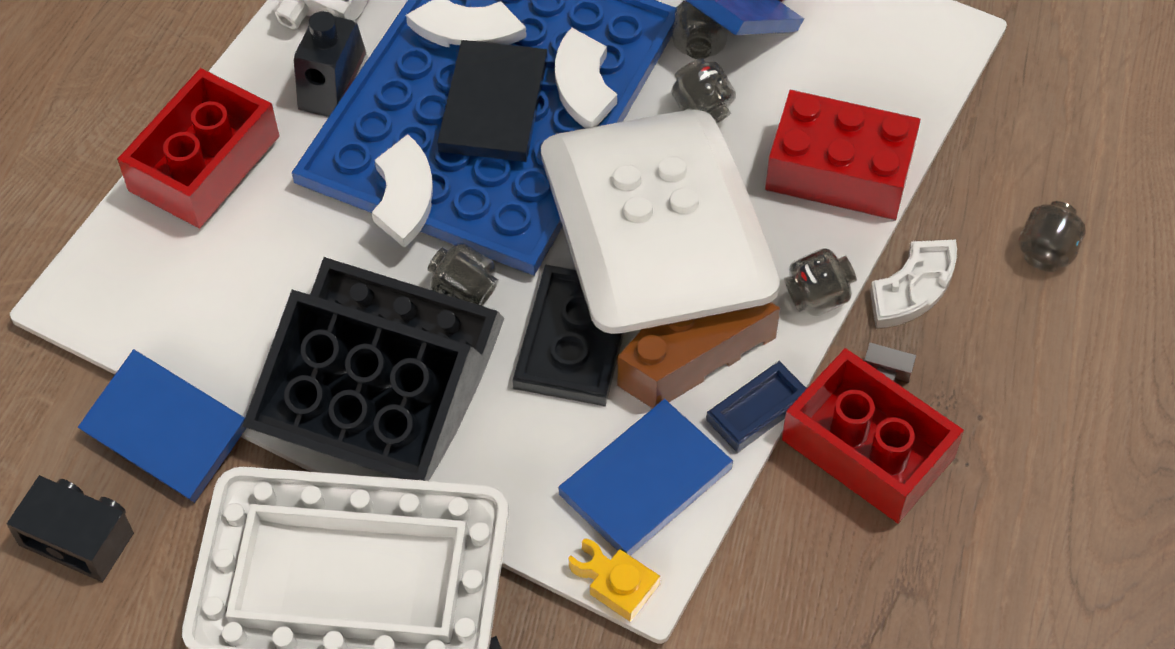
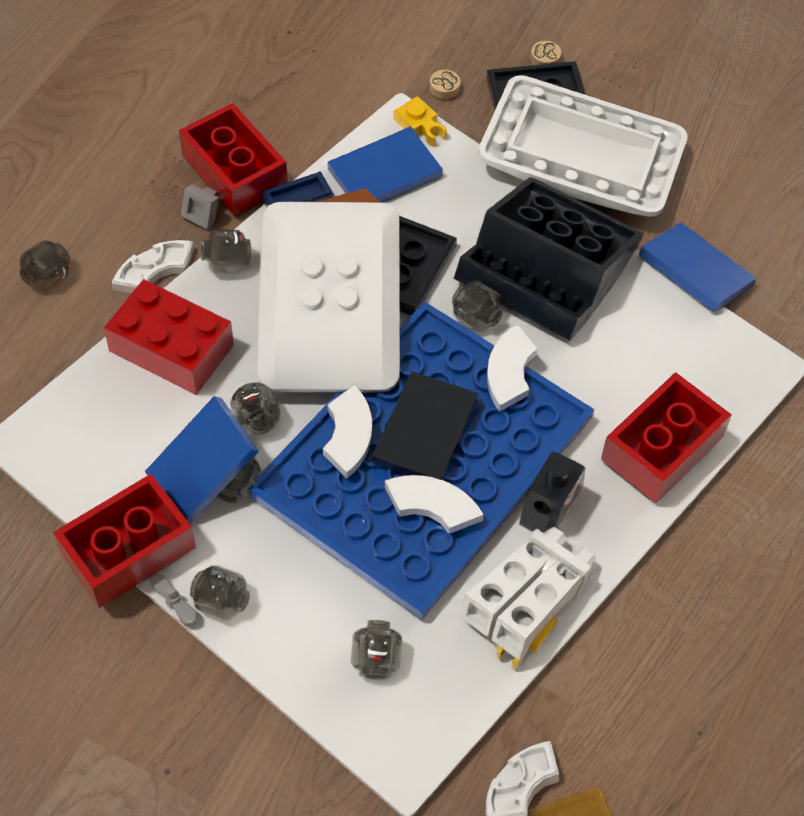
camera: 170 degrees left, 0 degrees up
black brick [6,475,134,583] -> none

